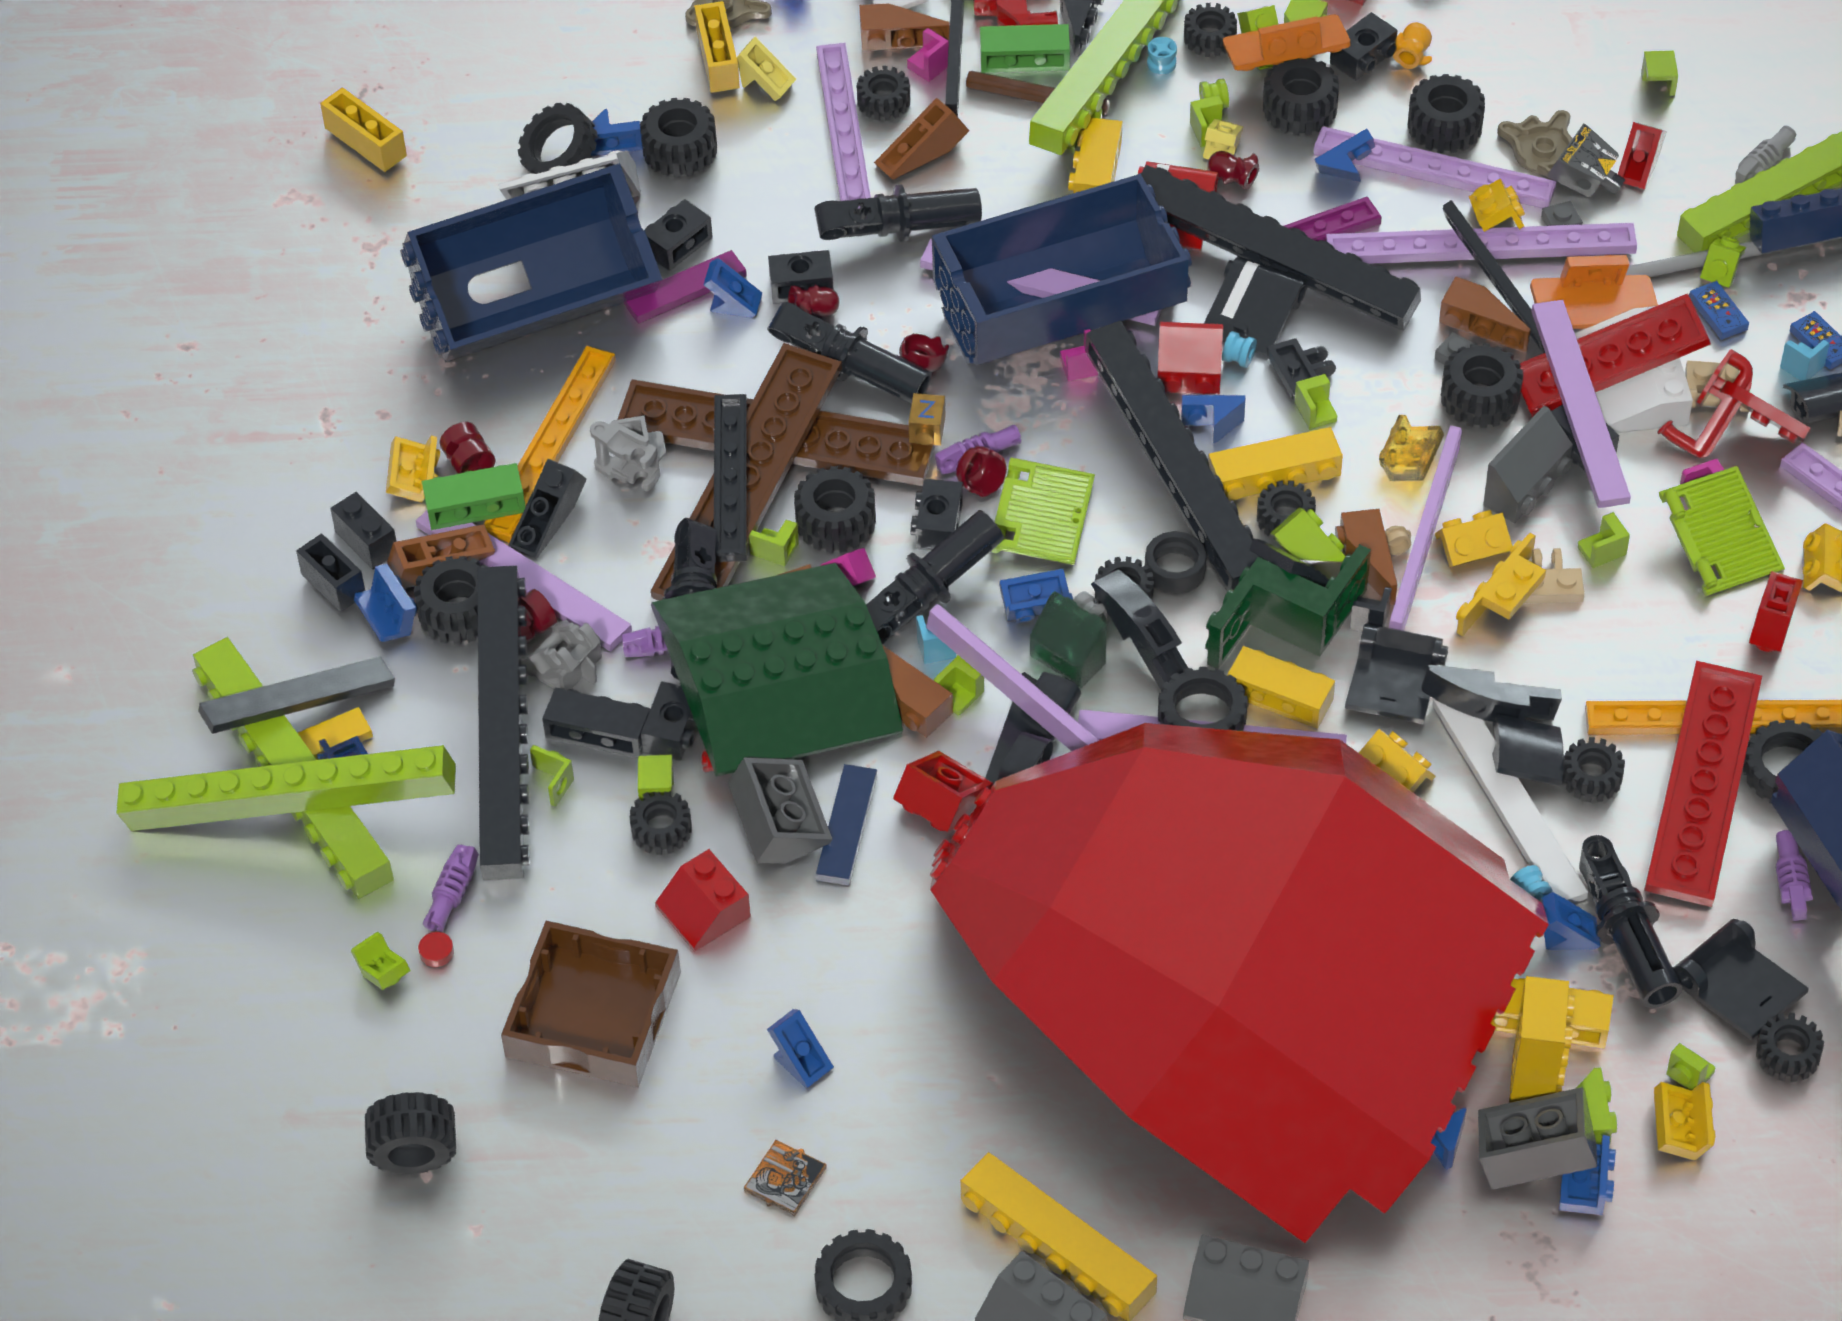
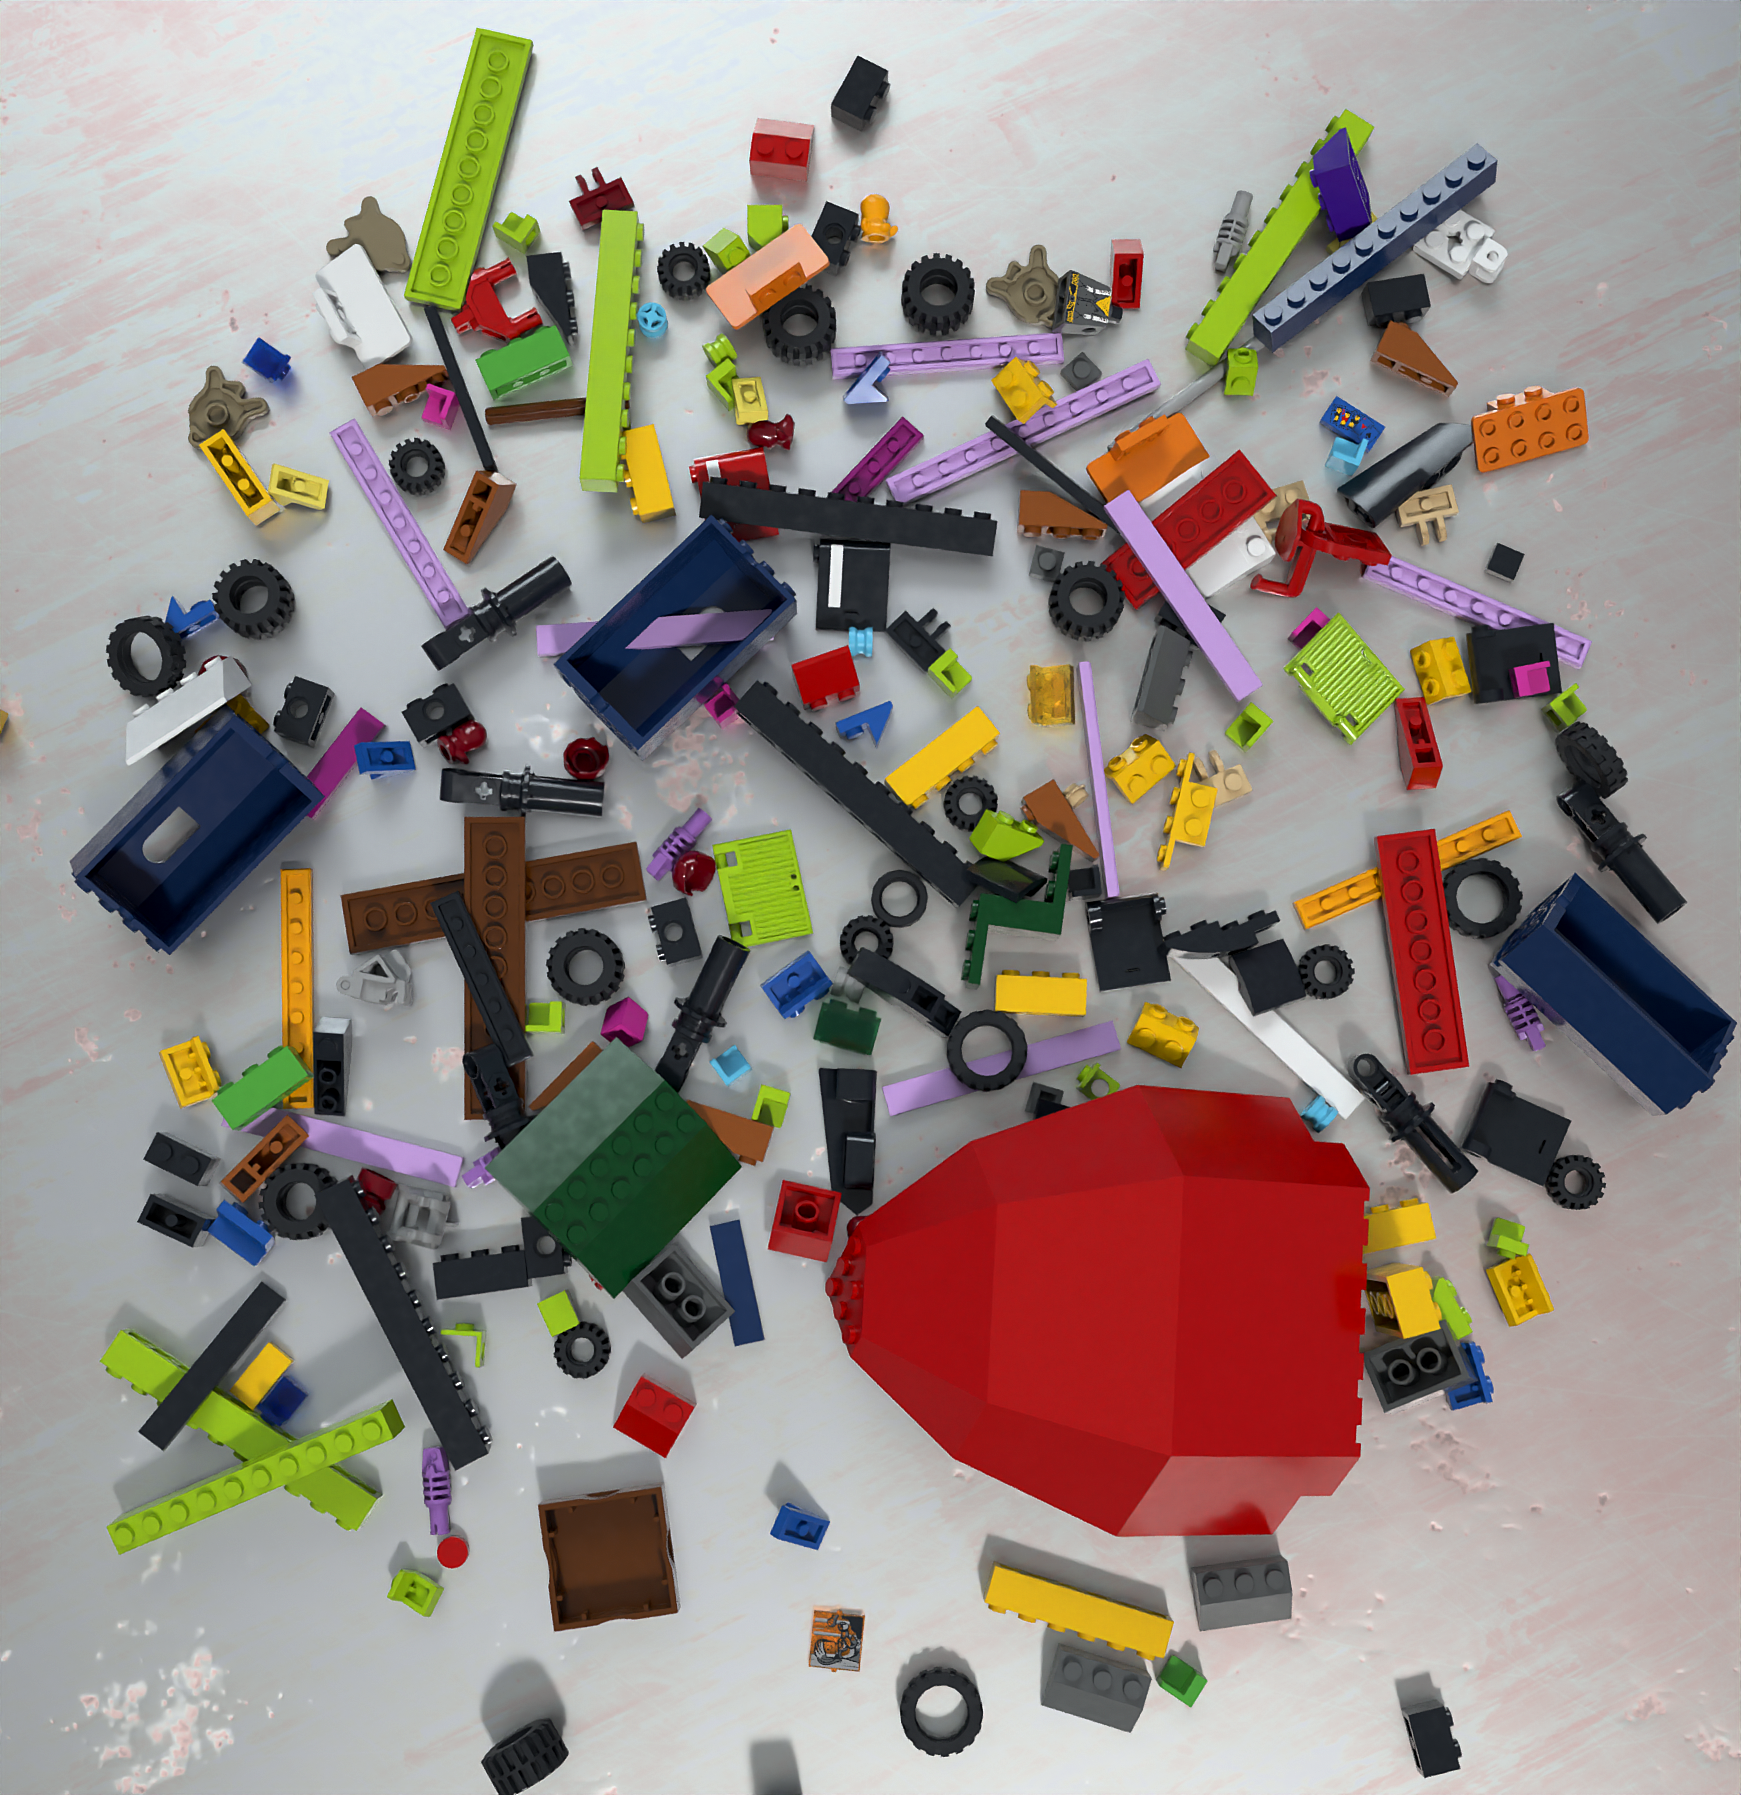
camera: 30 degrees left, 30 degrees up
dark red wheel [439,422,496,474] -> none
pearl gold brick [909,393,946,446] -> none
lavender tile [926,604,1099,751] -> none
blue slope [1542,892,1601,951] -> none
lime panel [1641,50,1679,96] -> none
blue tile [1689,281,1749,340] -> none

